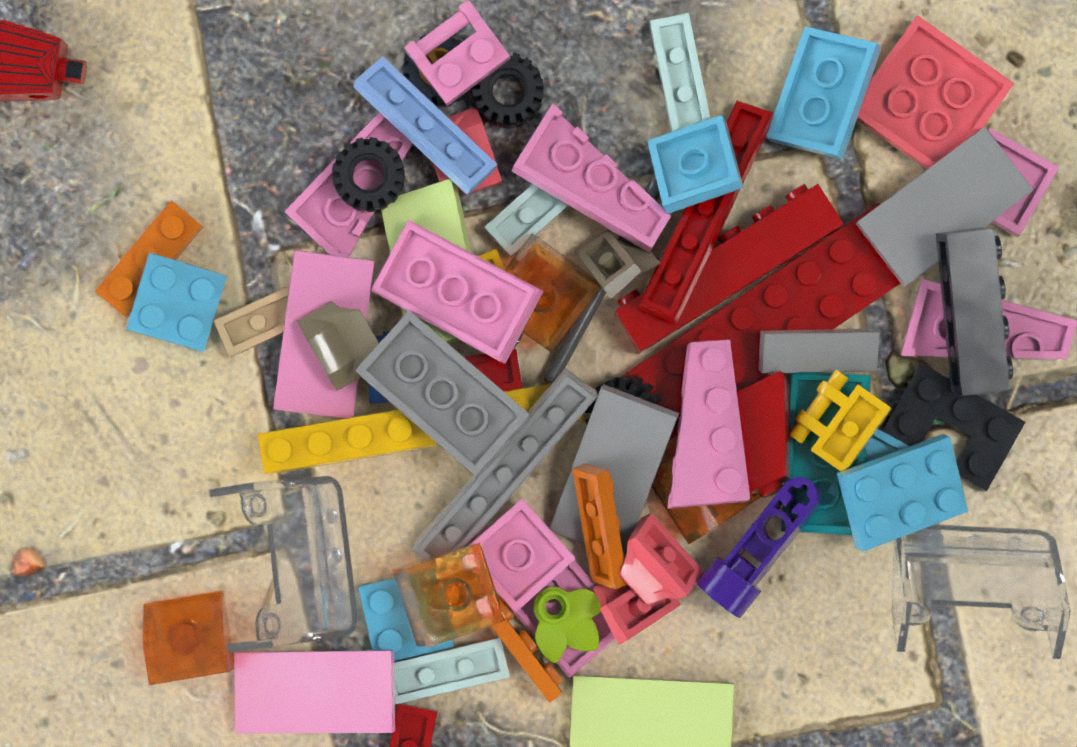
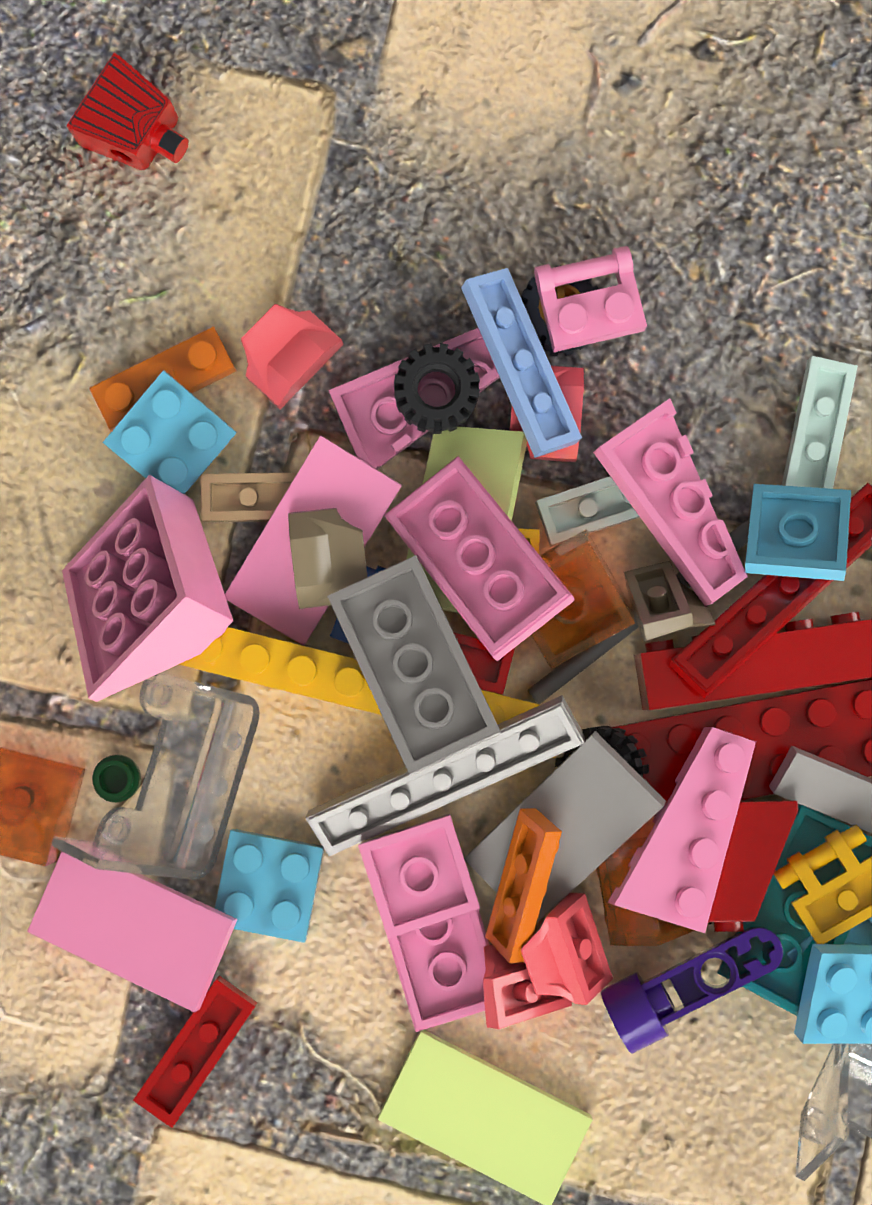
camera: 20 degrees right, 0 degrees up
clear orange slope [392,543,505,647] -> none
light aqua plate [394,637,510,704] -> none
black tyre [472,53,544,128] -> none
orange plate [476,595,564,703] -> none
lime plate [533,587,601,663] -> none
none -> bright pink slope [62,475,233,702]
none -> dark green plate [92,755,141,803]
none -> coral slope [241,304,344,410]

